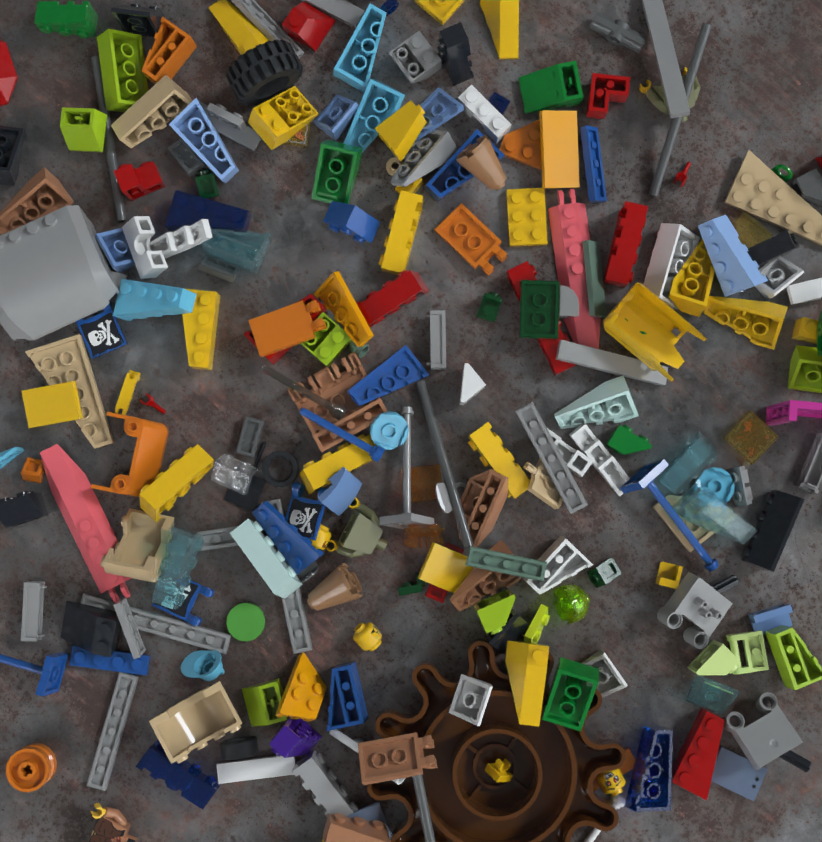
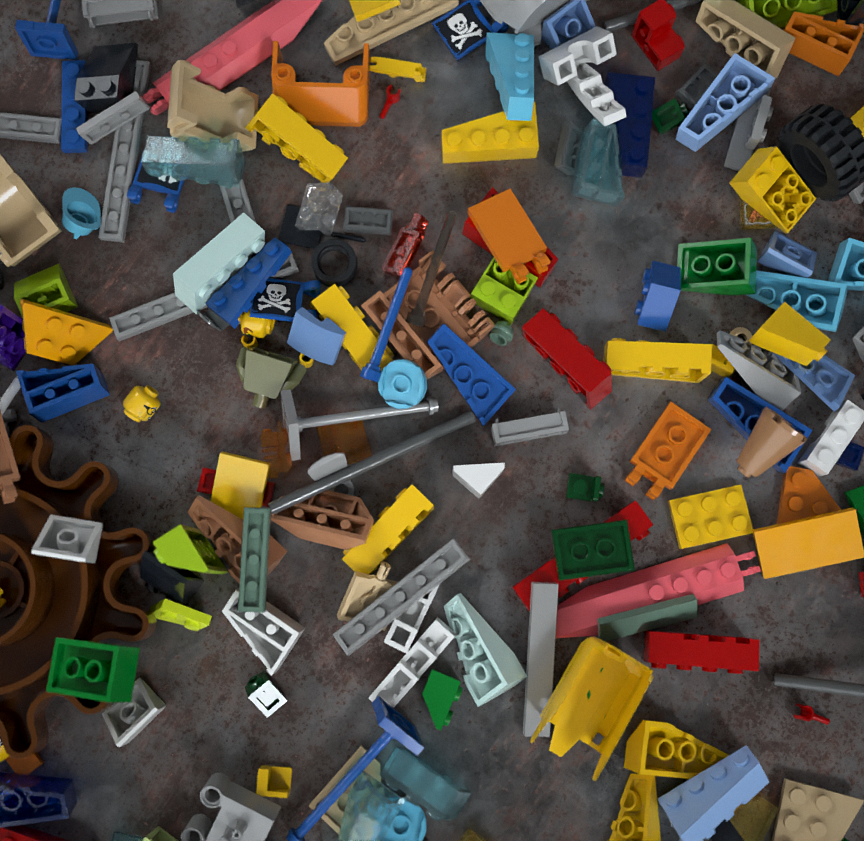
camera: 75 degrees right, 5 degrees down
bright green tile [226,602,265,642] -> none
medium nougat cone [307,563,363,611] -> none
light orange wing [314,271,374,347] -> none
dark green bracket [398,572,426,596] -> none
yellow wedge [505,640,549,727] -> none
clear neon green cylinder [554,584,590,625] -> none
light grey brick [559,285,579,318] -> none
blue plate [580,125,607,203] -> none
white slope [643,223,700,309] -> none
none -> clear red hinge [381,213,429,277]

